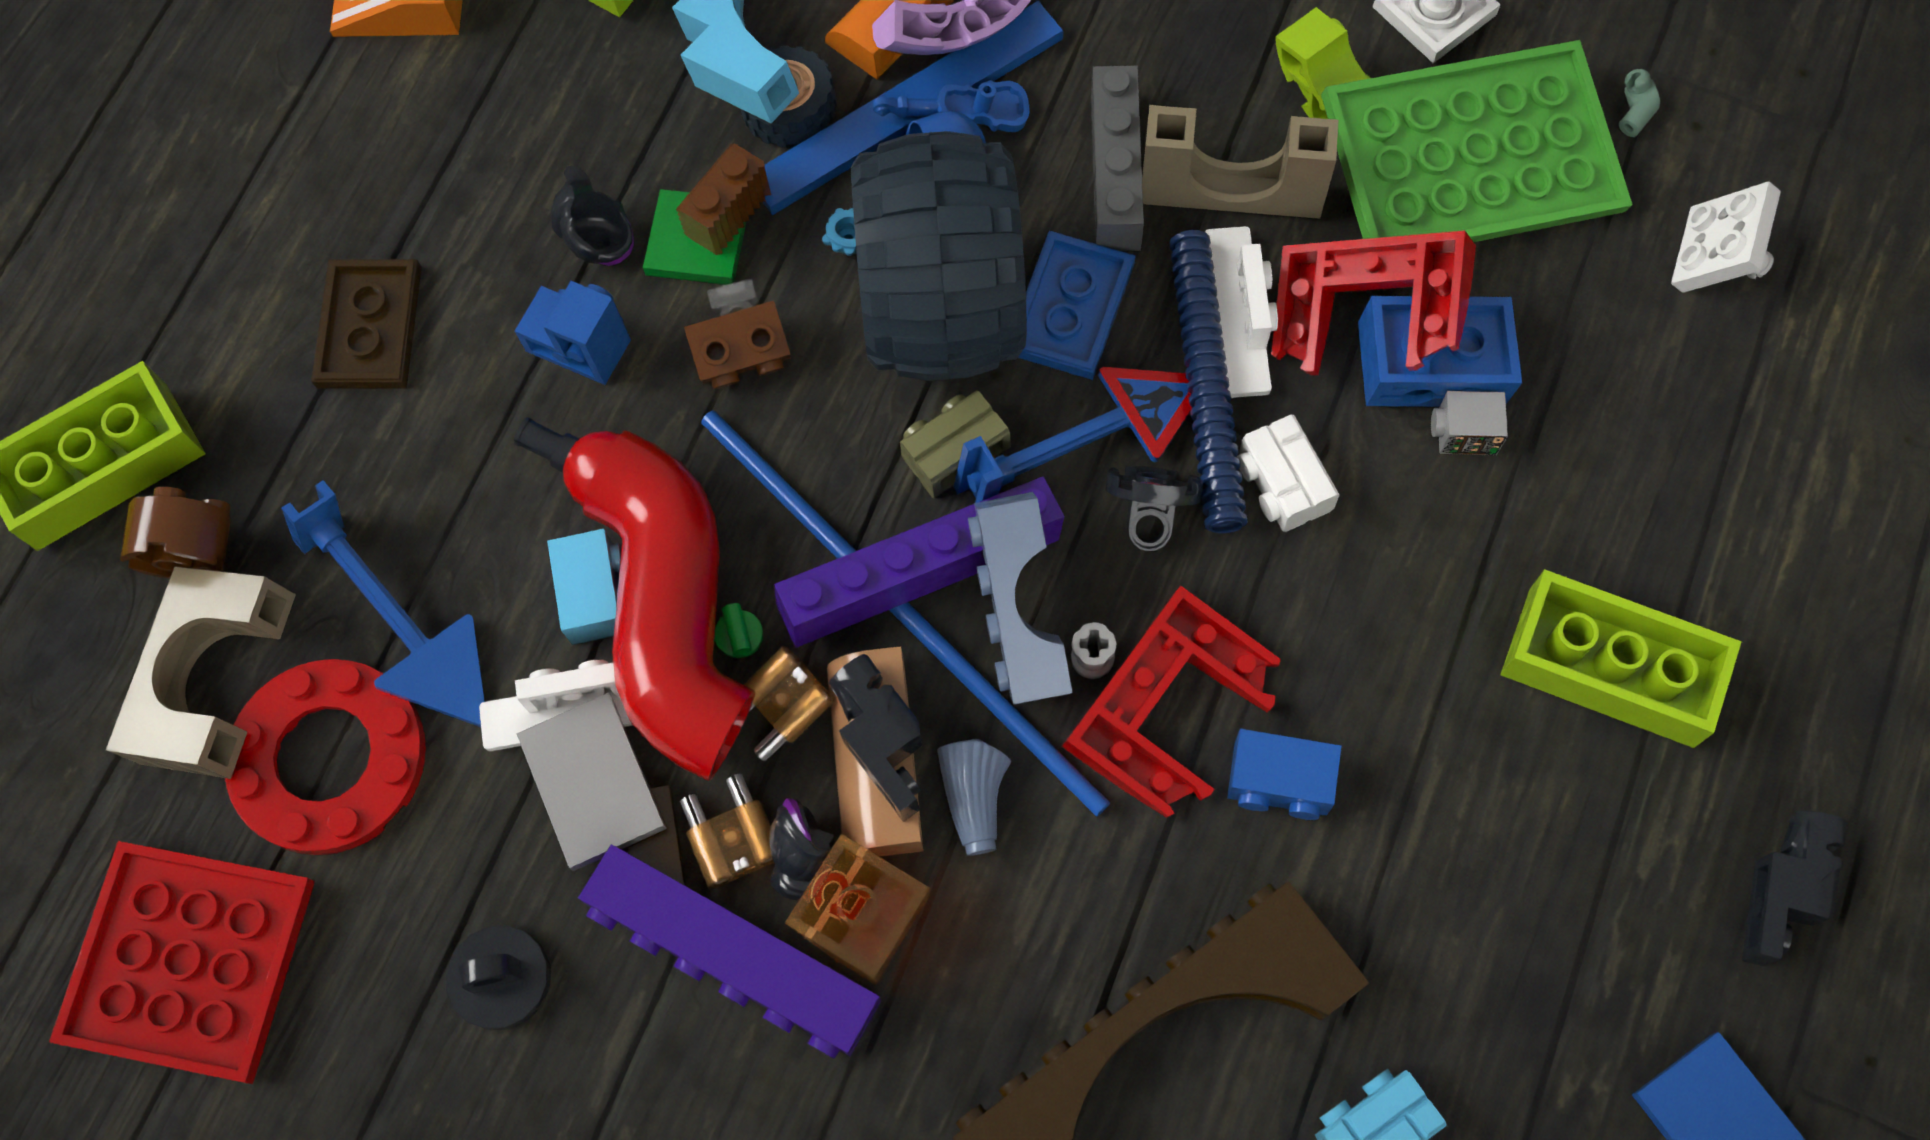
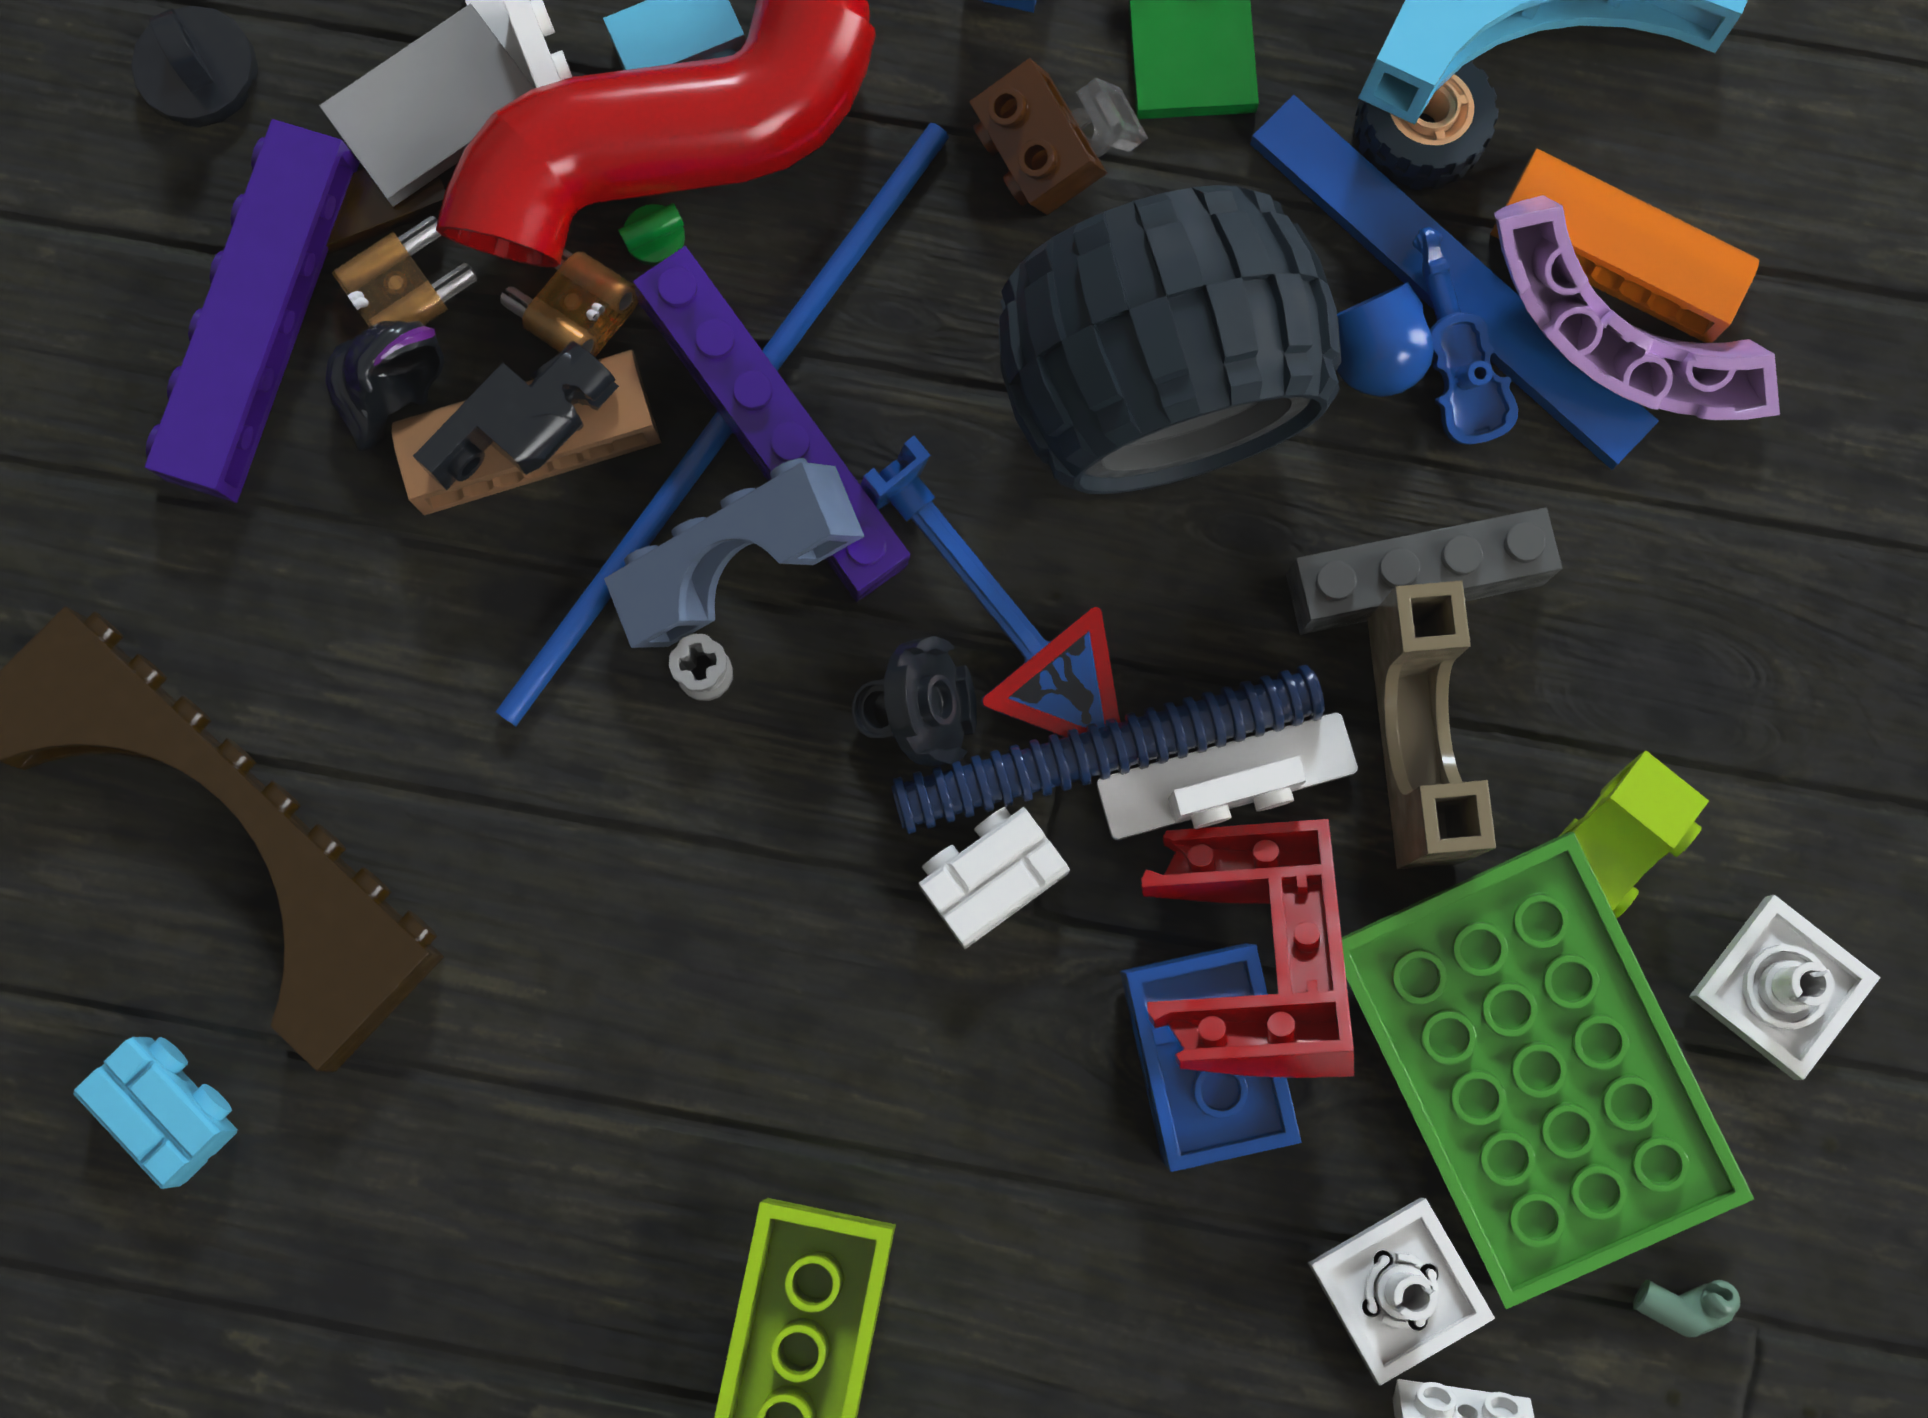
camera: 75 degrees right, 10 degrees up
reddish brown brick [676,143,771,255] -> none
clear orange slope [785,834,930,985] -> none
olive brick [900,391,1011,498] -> none
sand blue piece [937,739,1011,856] -> none
blue tile [1018,231,1135,380] -> none
red wedge [1061,586,1280,818] -> none
blue brick [1227,729,1341,820] -> none
light grey brick [1431,391,1508,455] -> none
none -> white plate [1308,1197,1495,1385]

